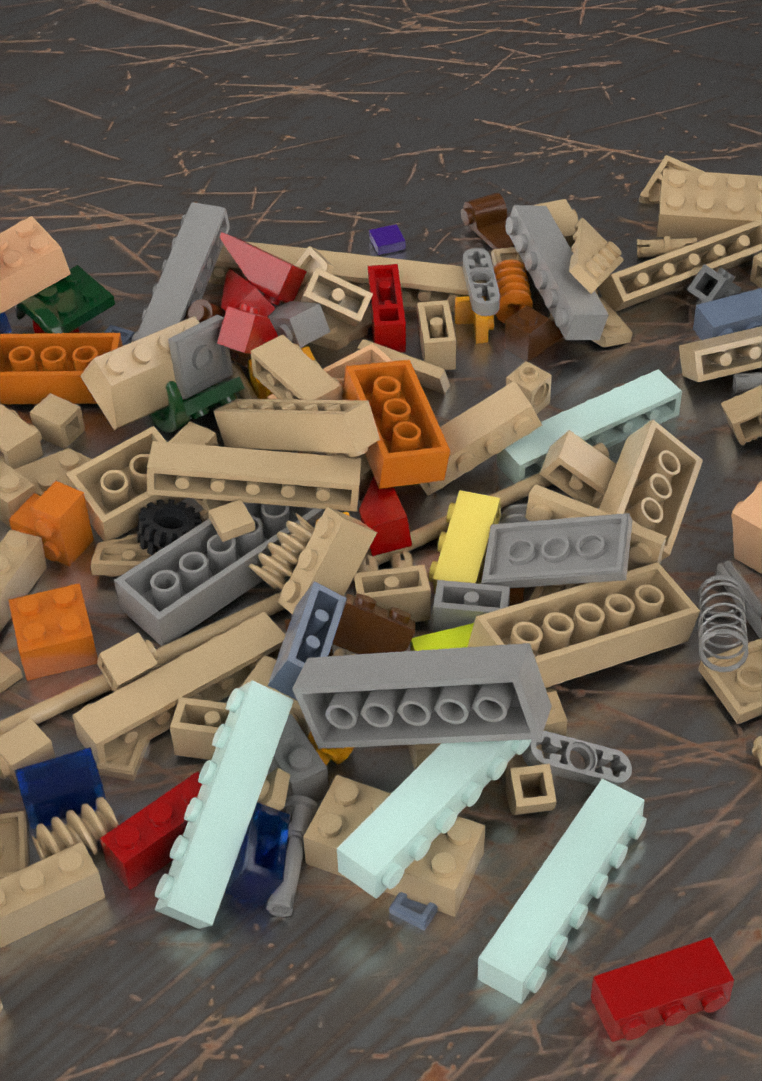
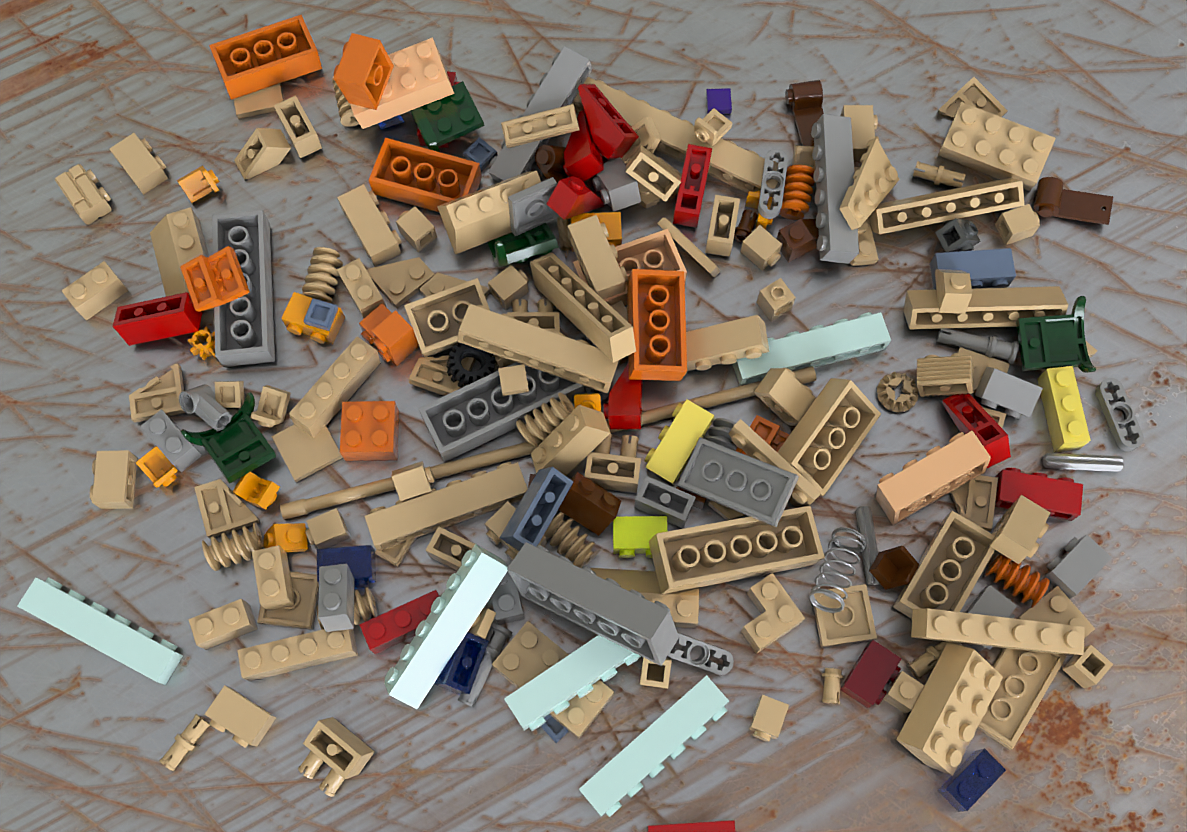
camera: 15 degrees right, 25 degrees up
none -> tan brick [298,717,375,797]
none -> light grey brick [318,563,354,632]
none -> tan tile [501,104,580,148]
none -> tan bracket [694,108,732,147]
none -> reddish brown pin [734,209,758,243]
none -> tan brick [740,225,782,271]
none -> tan brick [741,573,805,654]
none -> tan brick [749,695,789,742]
none -> tan gear [877,372,919,412]
none -> tan slope [935,269,972,314]

